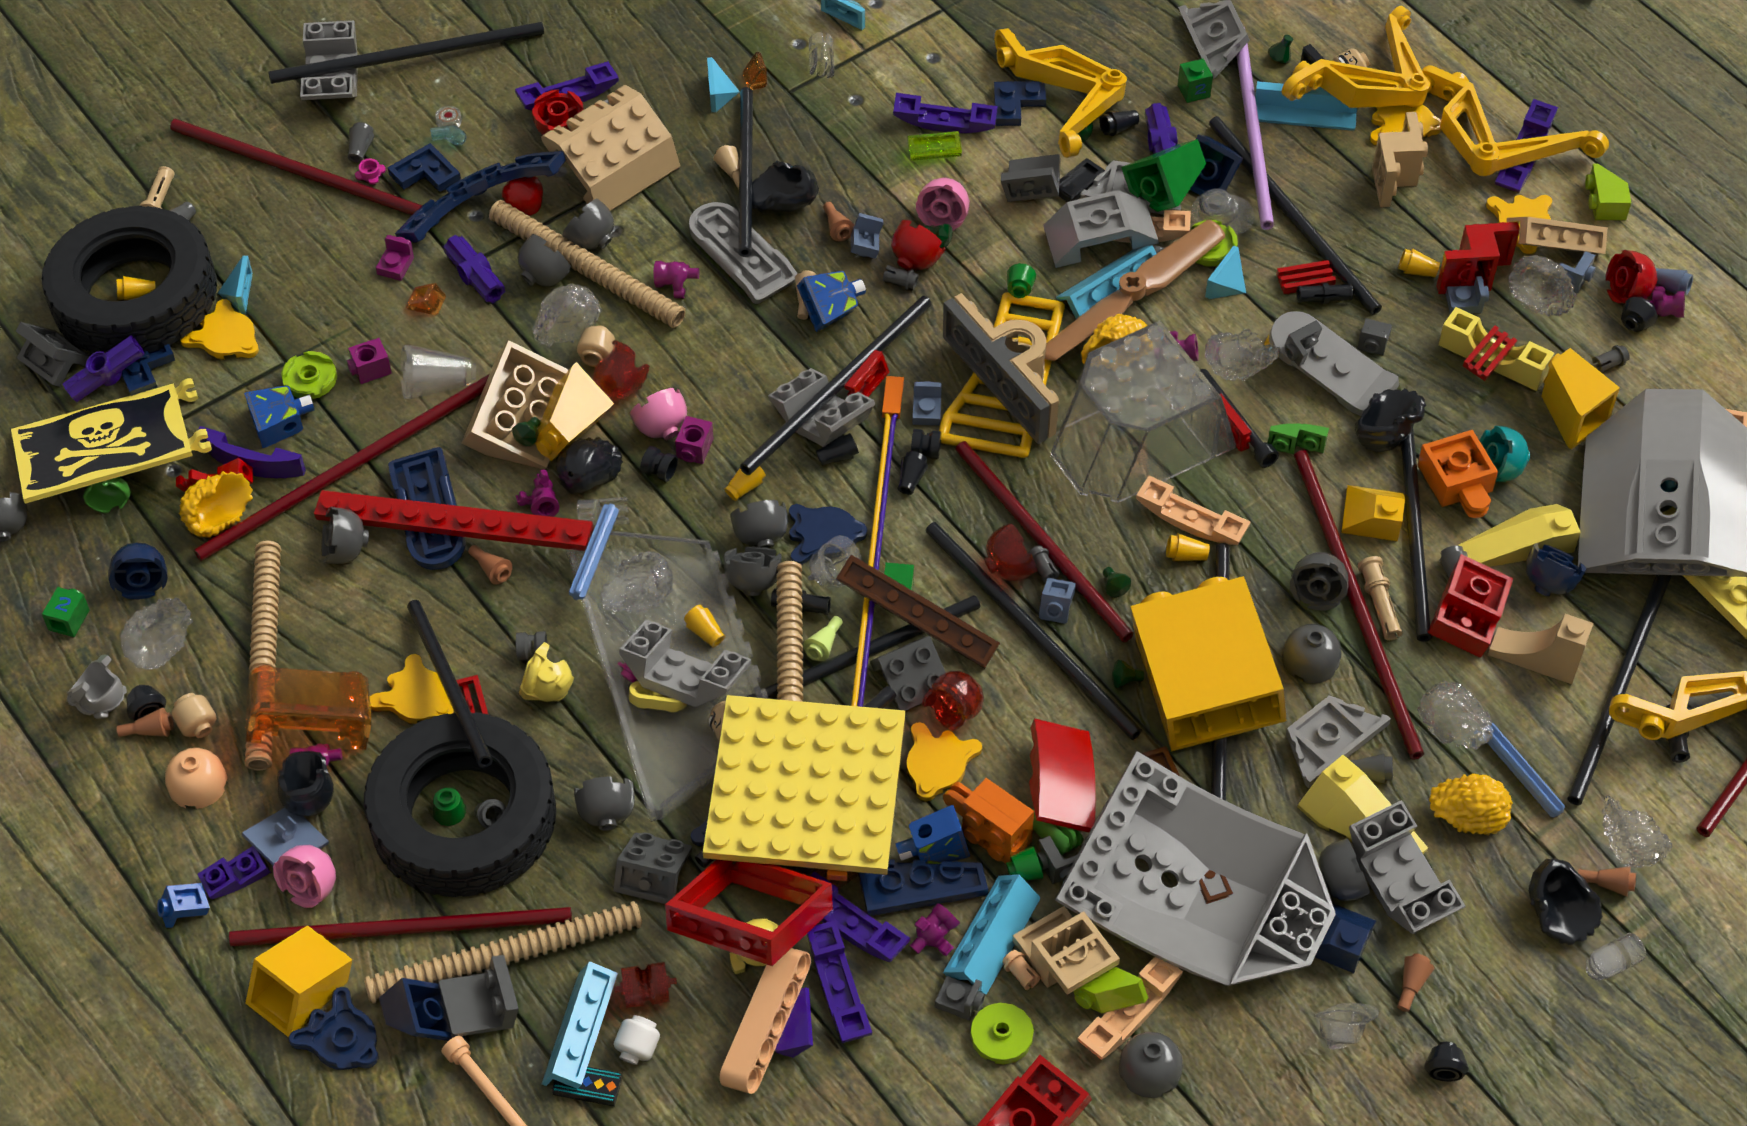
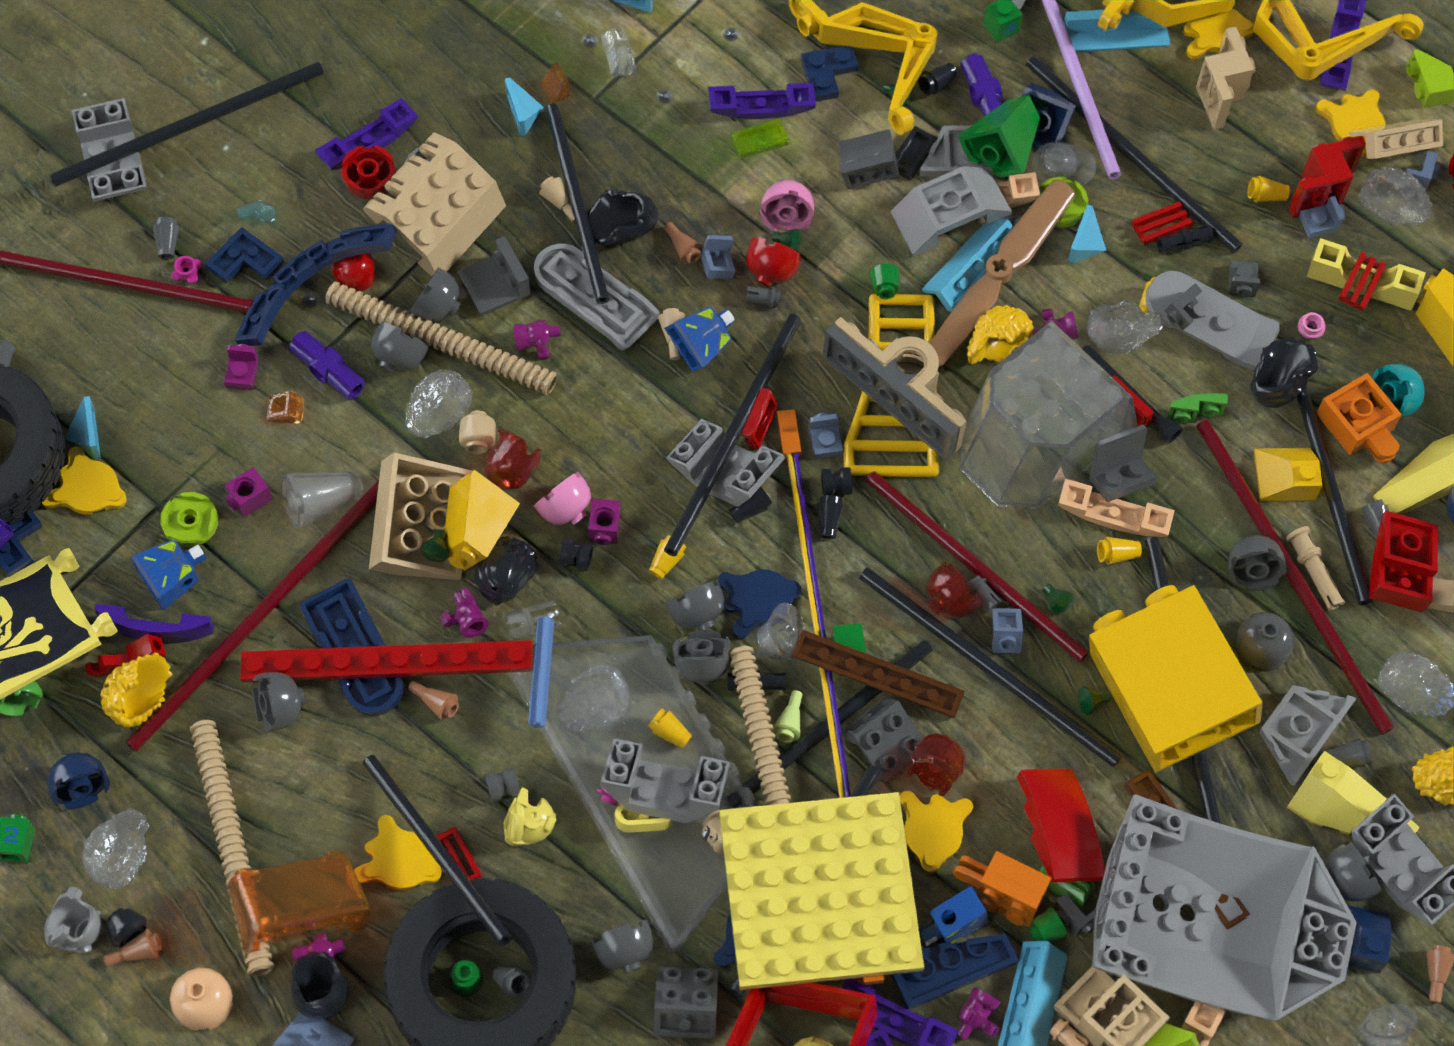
camera: 15 degrees left, 10 degrees up
tan head [172,693,217,738] -> none
clear tile [435,106,462,131] -> none
none -> dark grey bracket [458,236,530,316]
none -> dark grey bracket [1089,425,1156,502]
none -> bright pink plate [1297,313,1326,339]

